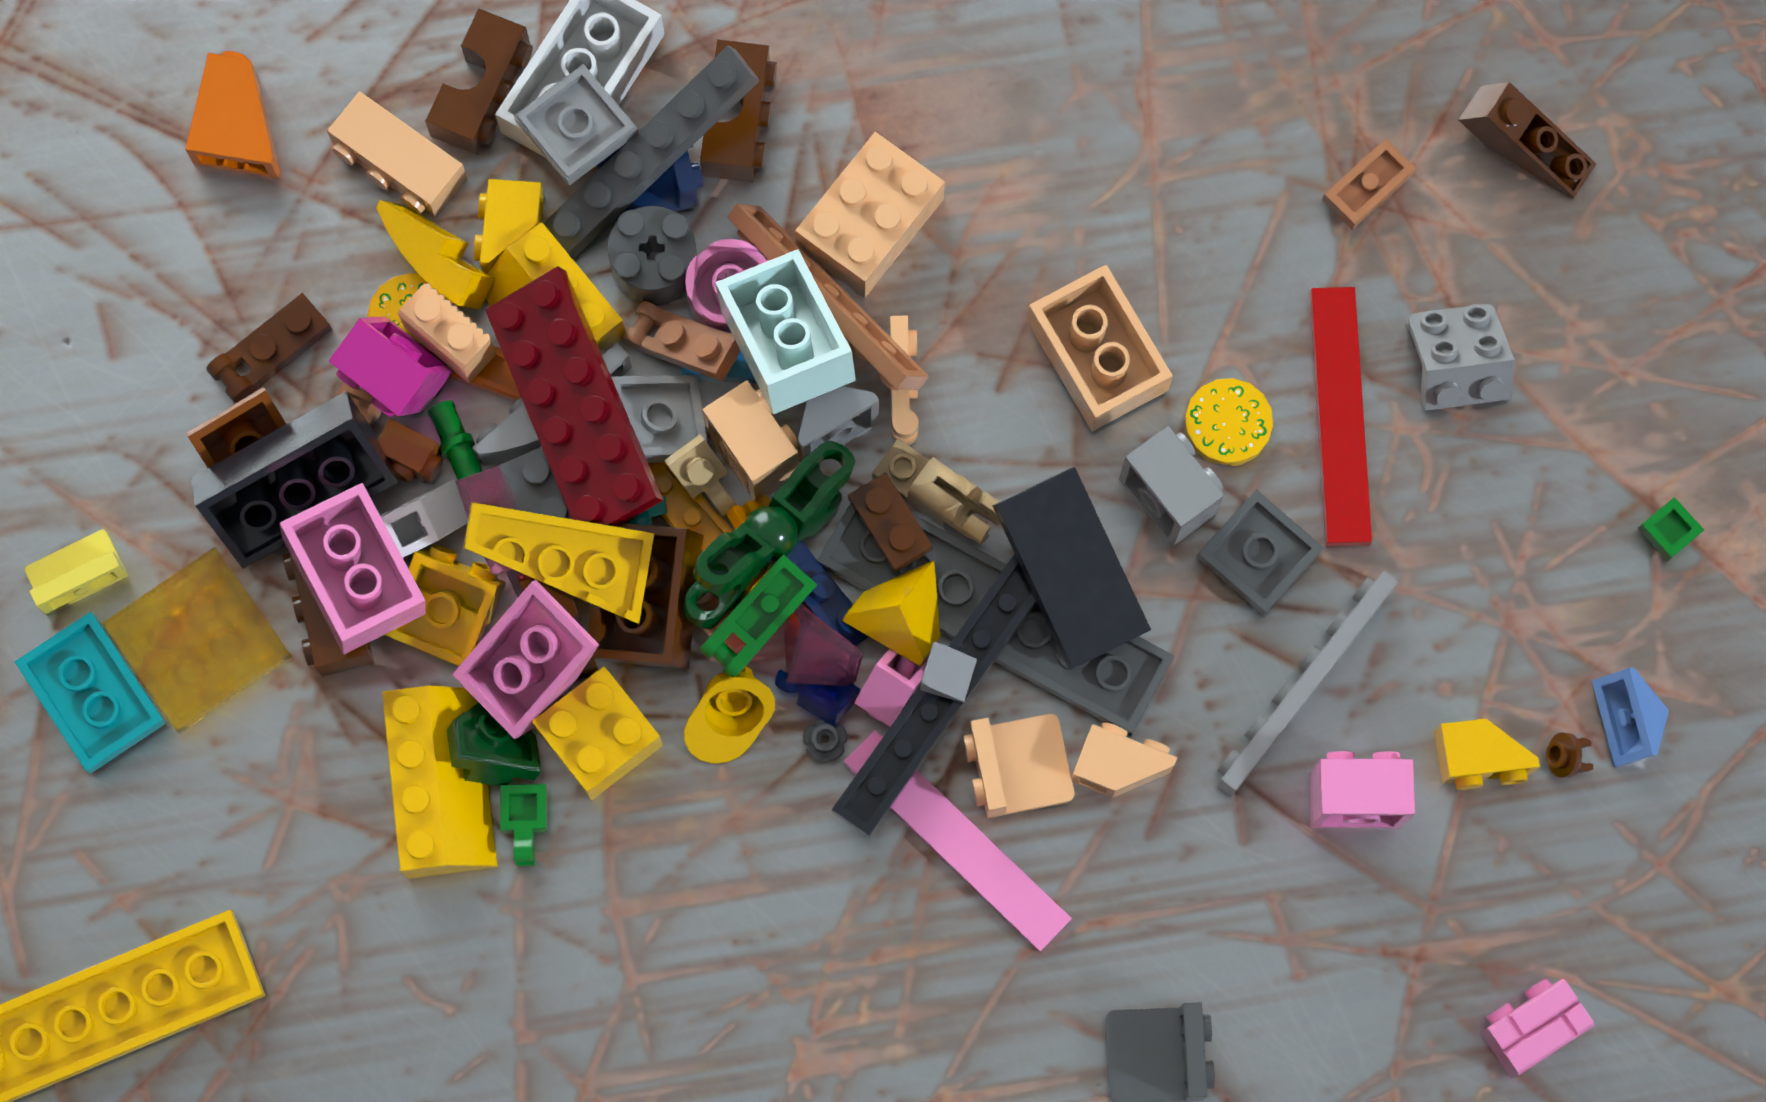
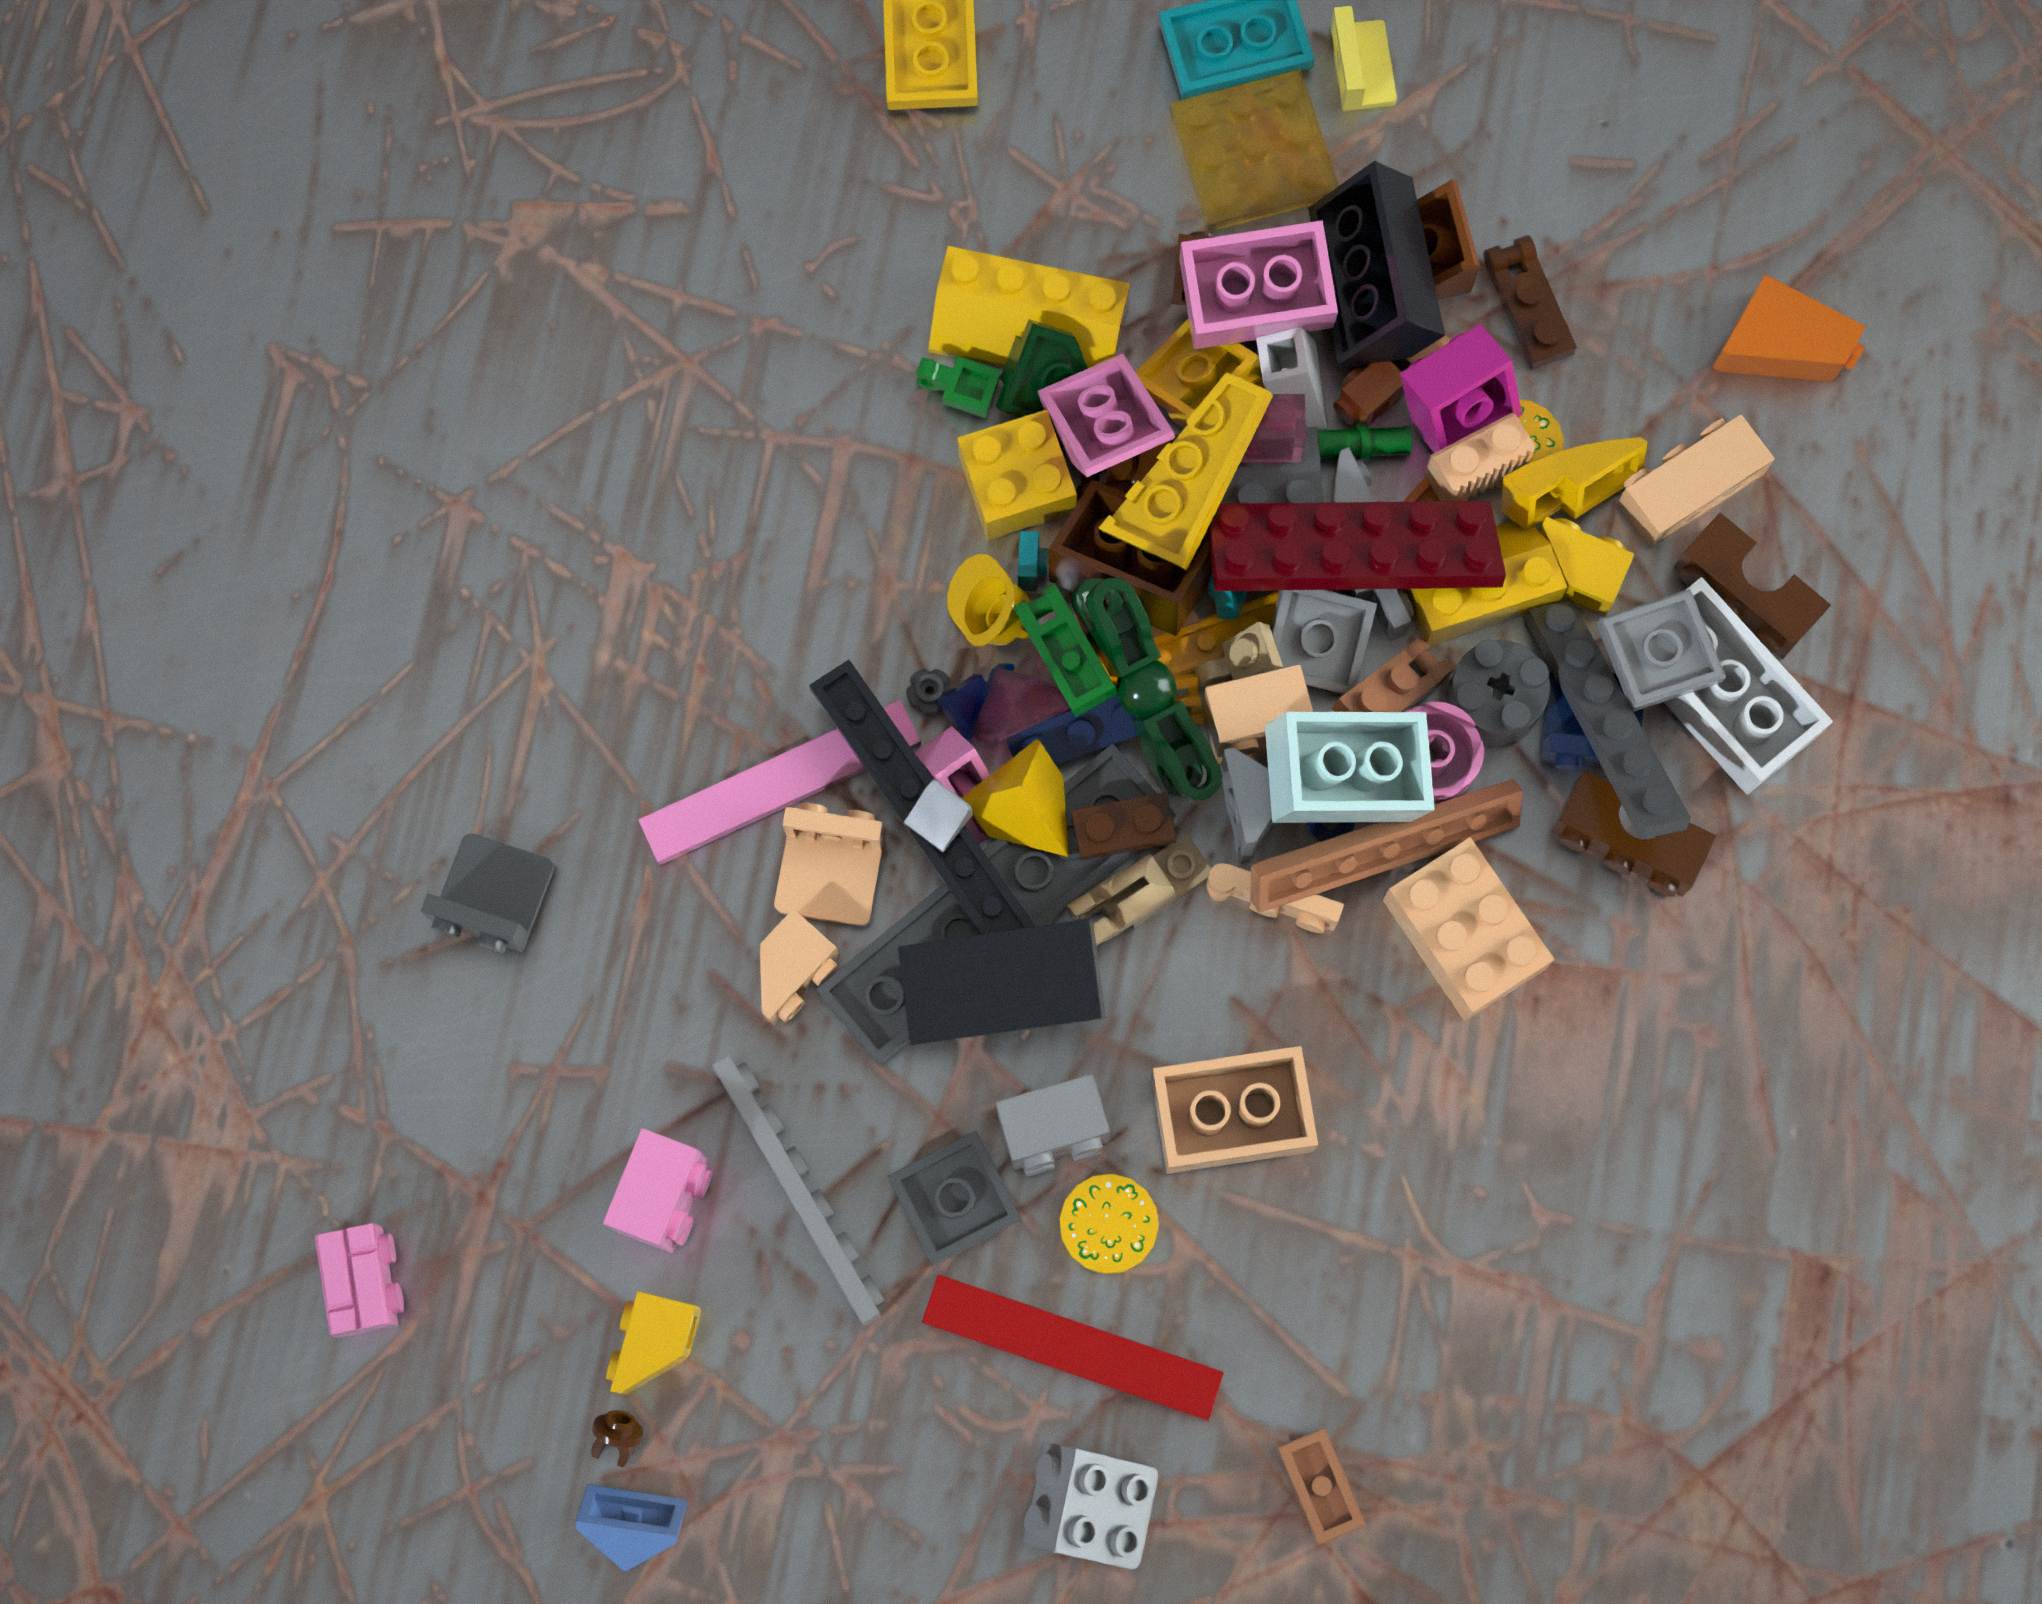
camera: 115 degrees right, 0 degrees up
none -> teal plate [1018,531,1048,592]

